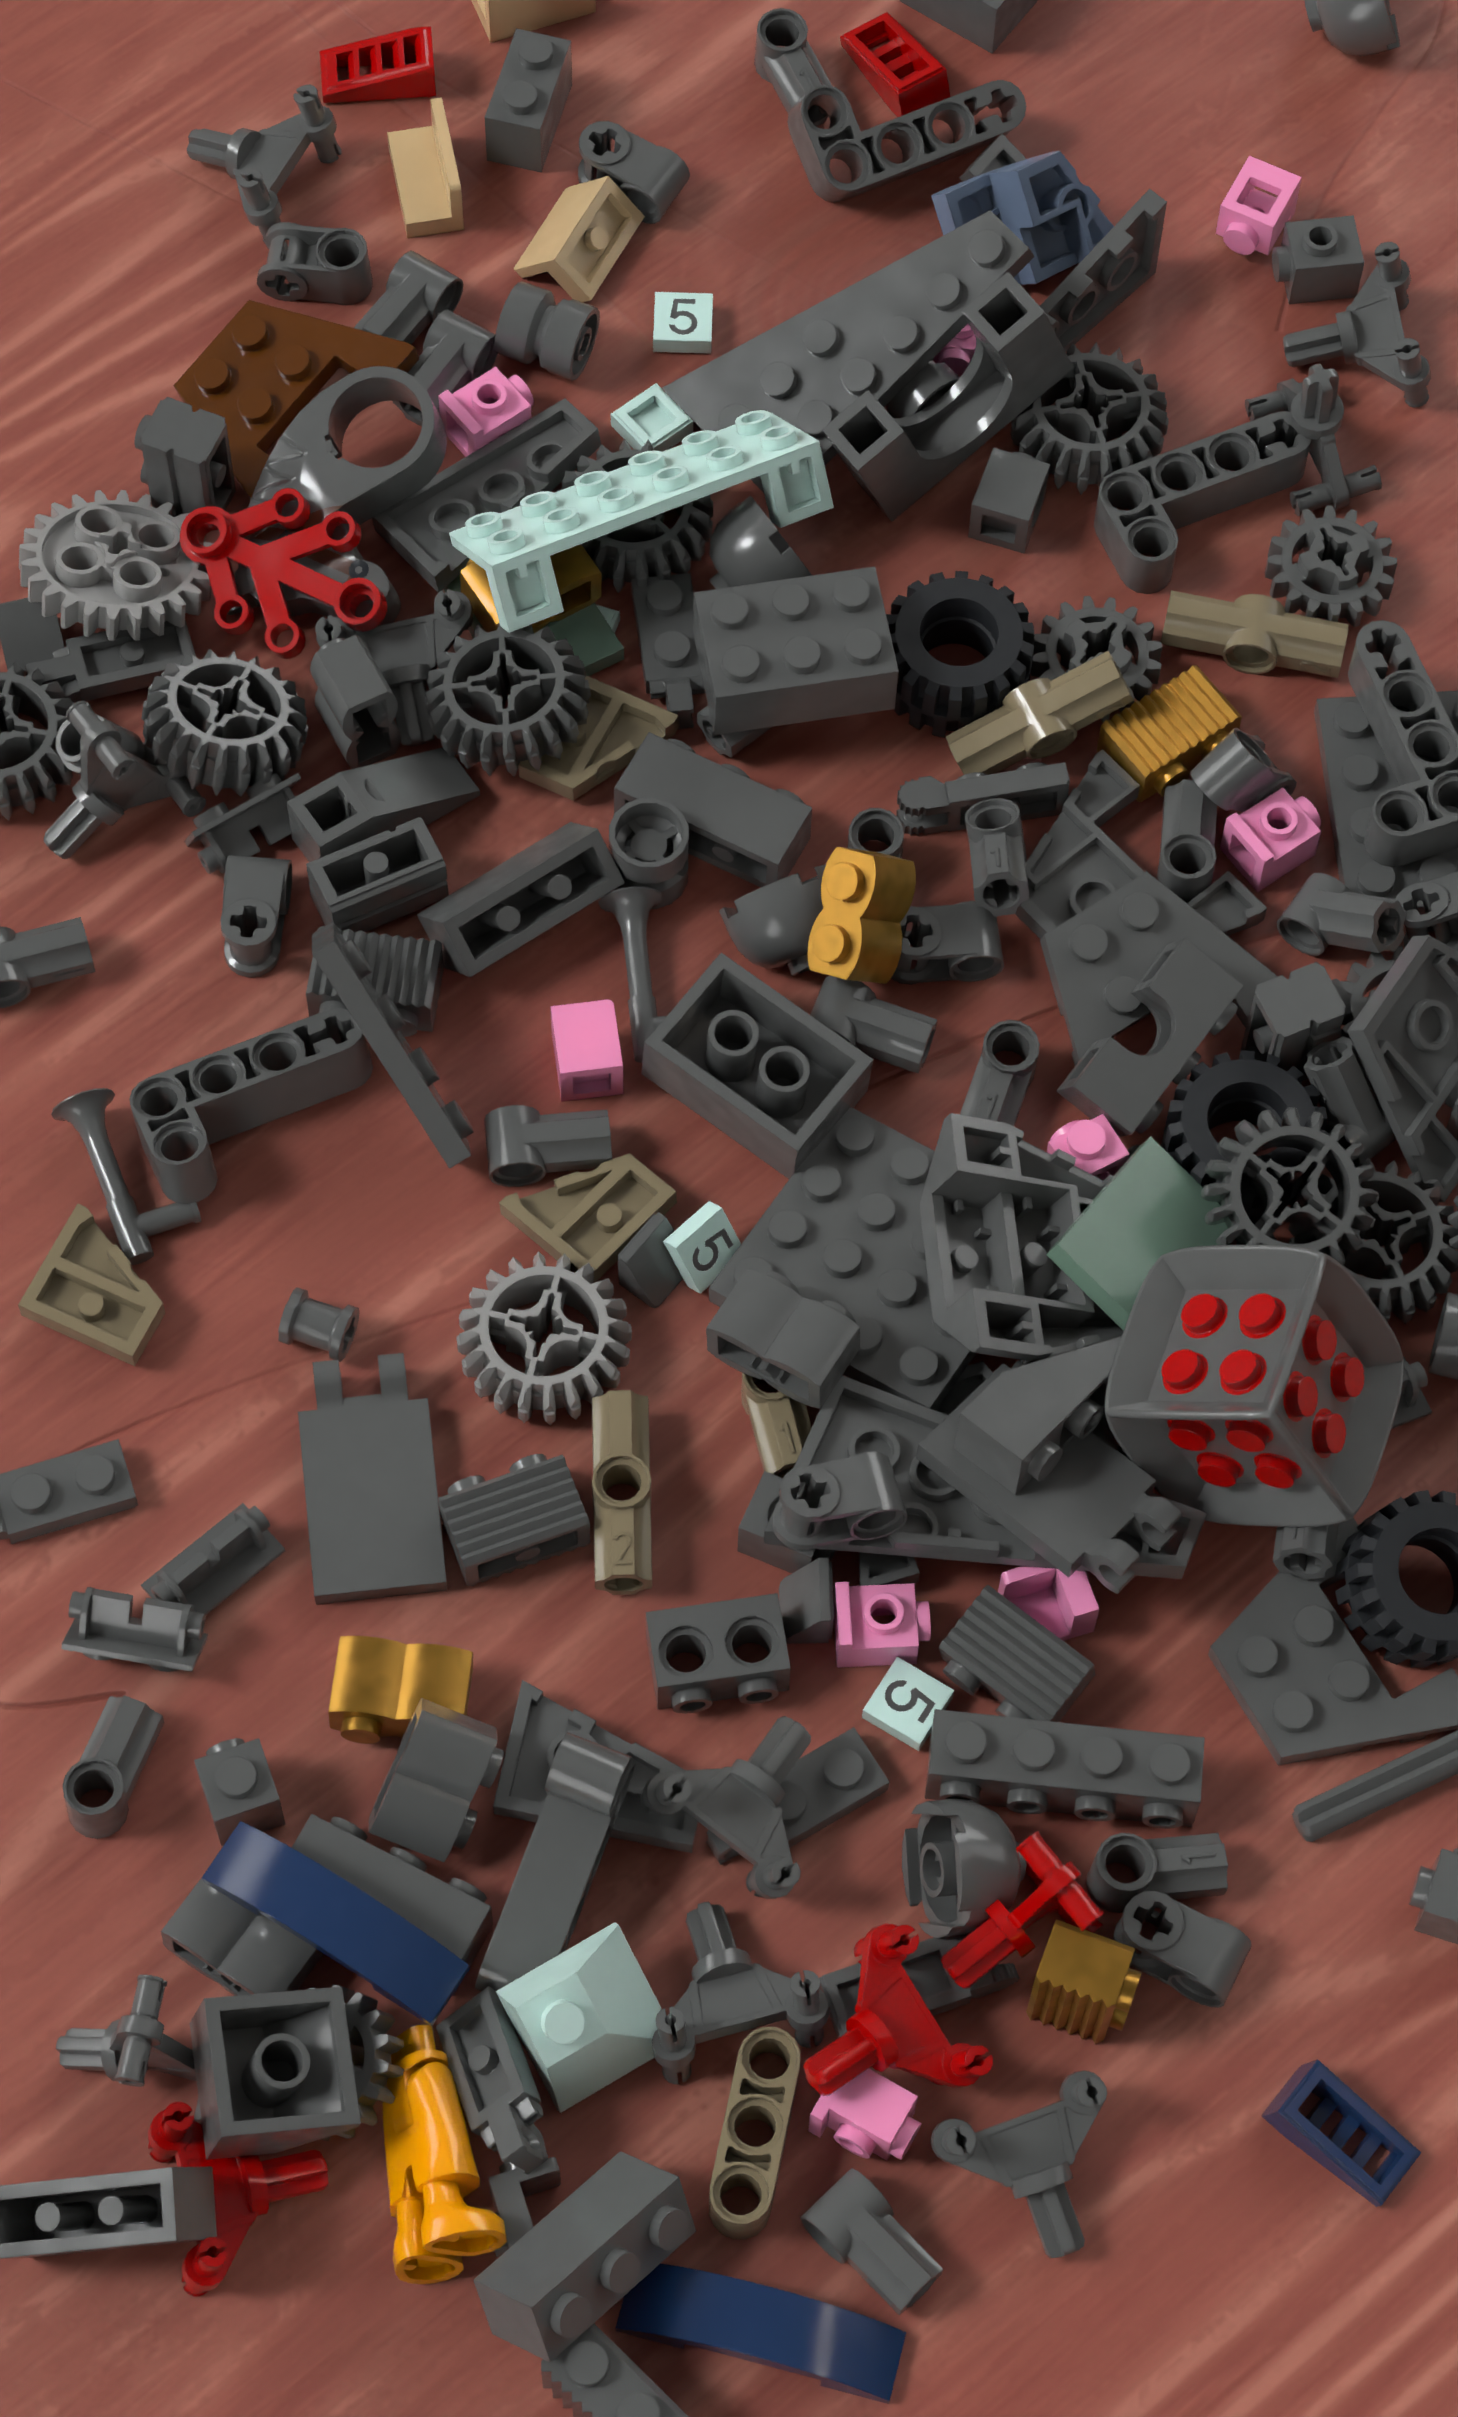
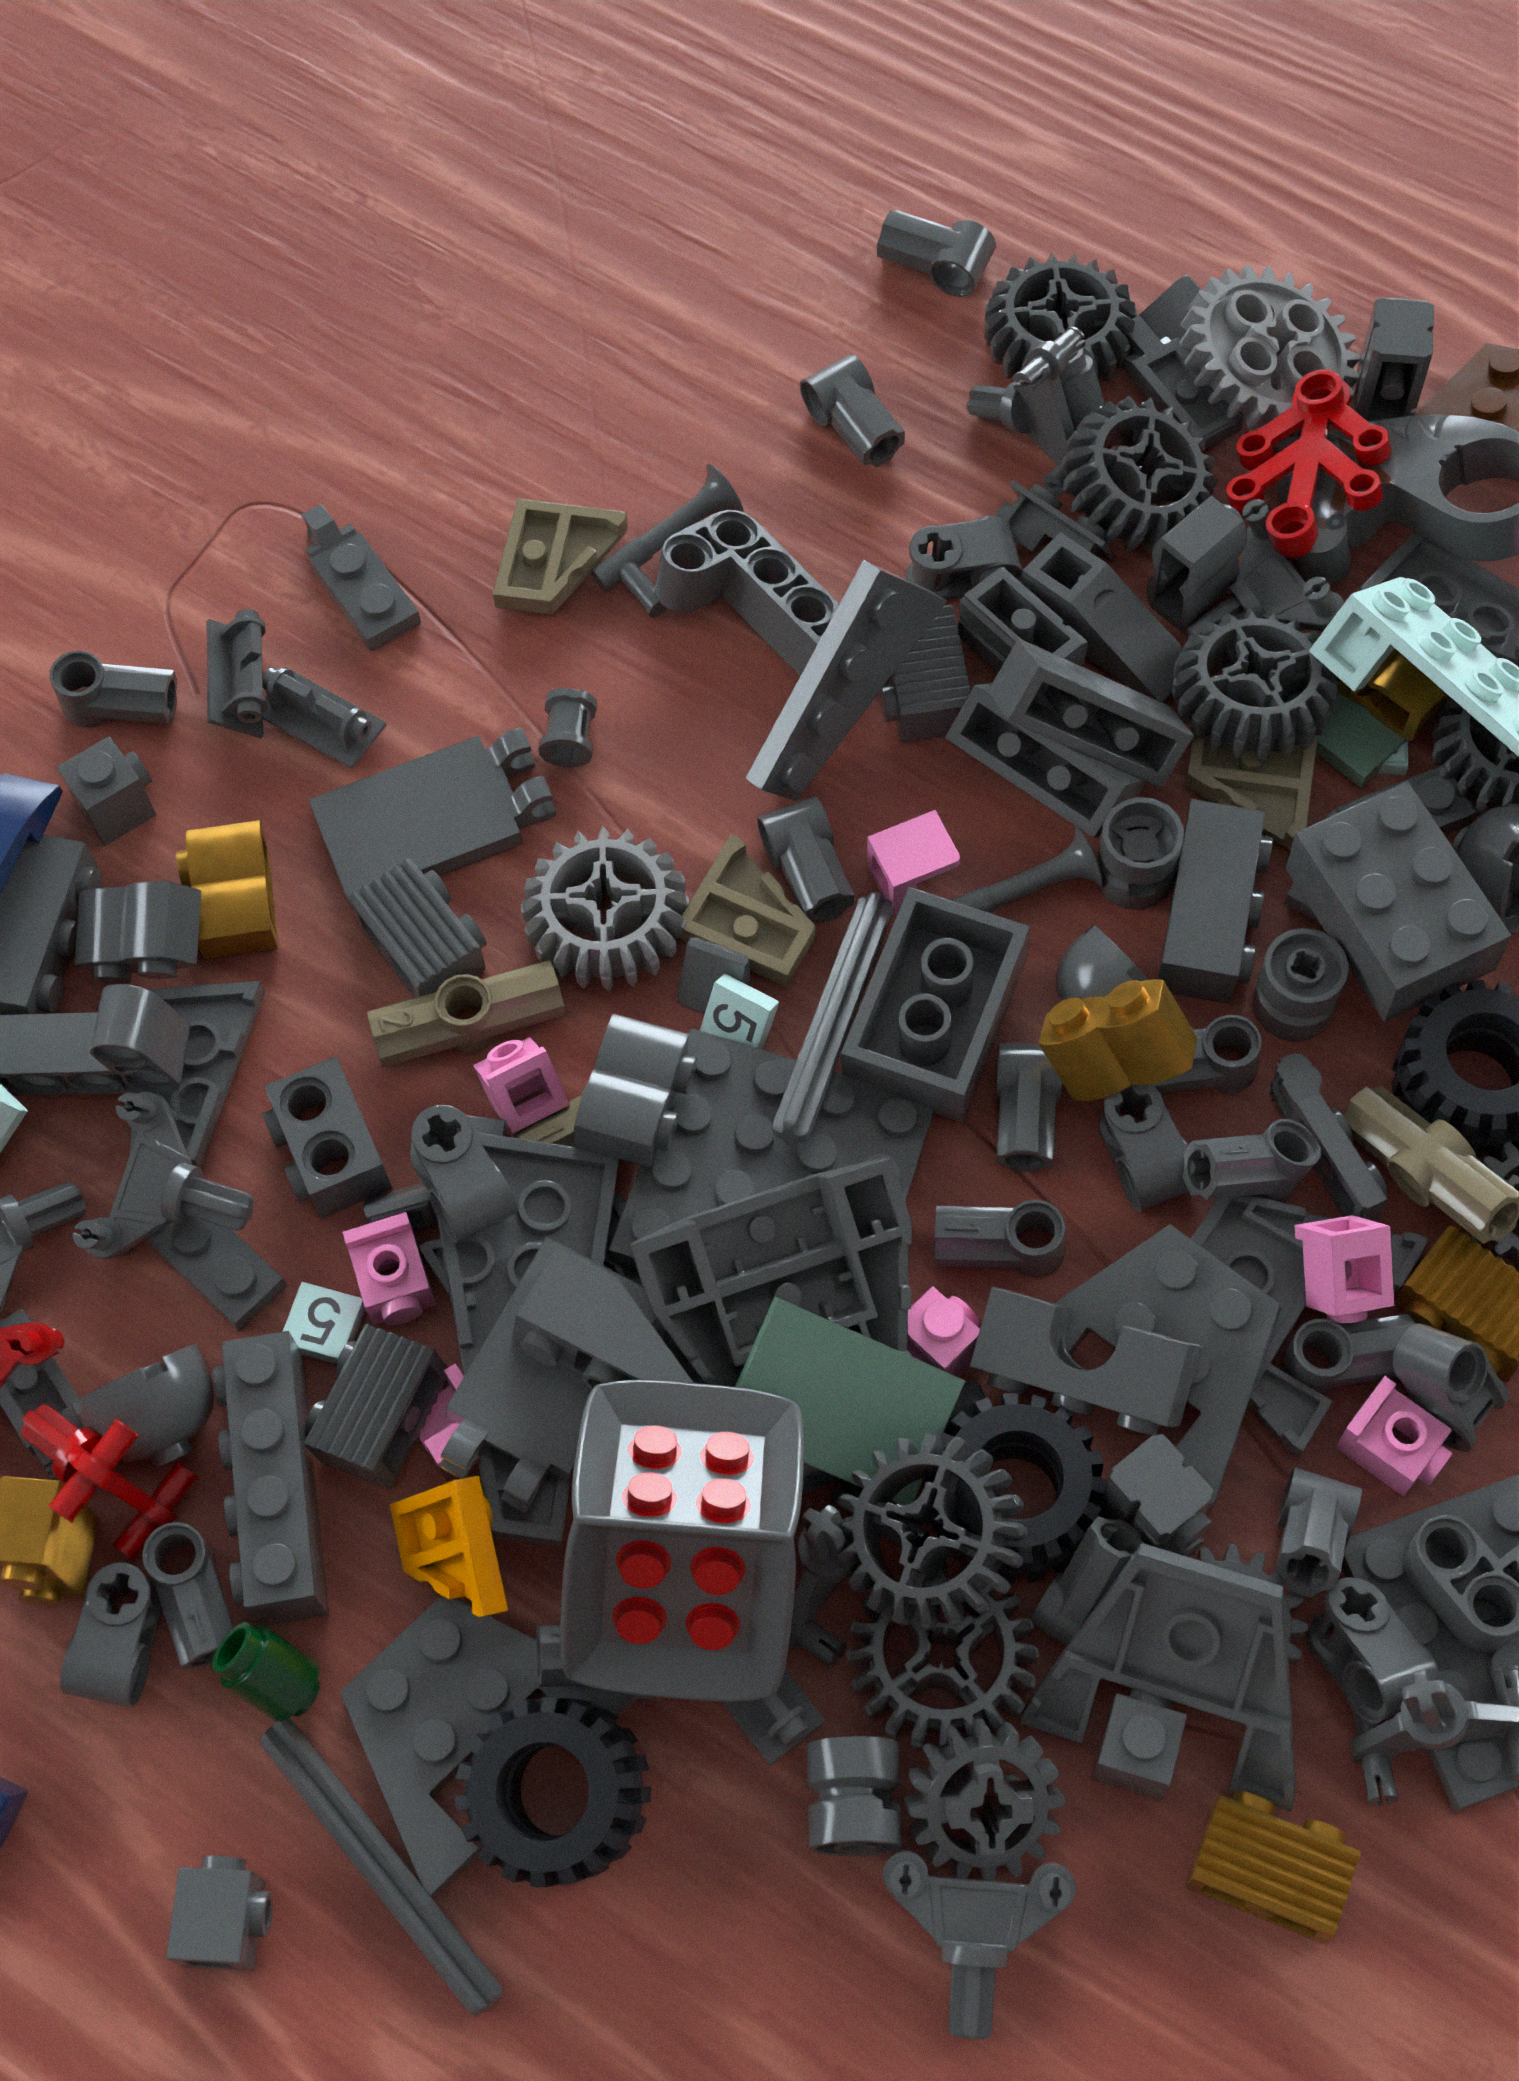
camera: 80 degrees right, 0 degrees up
none -> dark green brick [212,1622,320,1722]
none -> light orange wing [389,1476,508,1617]
none -> bright pink brick [473,1037,570,1134]
none -> dark grey axle [772,891,894,1147]
none -> dark grey brick [988,638,1194,788]
none -> dark grey wheel [1252,928,1349,1042]
none -> bright pink brick [1294,1215,1394,1323]

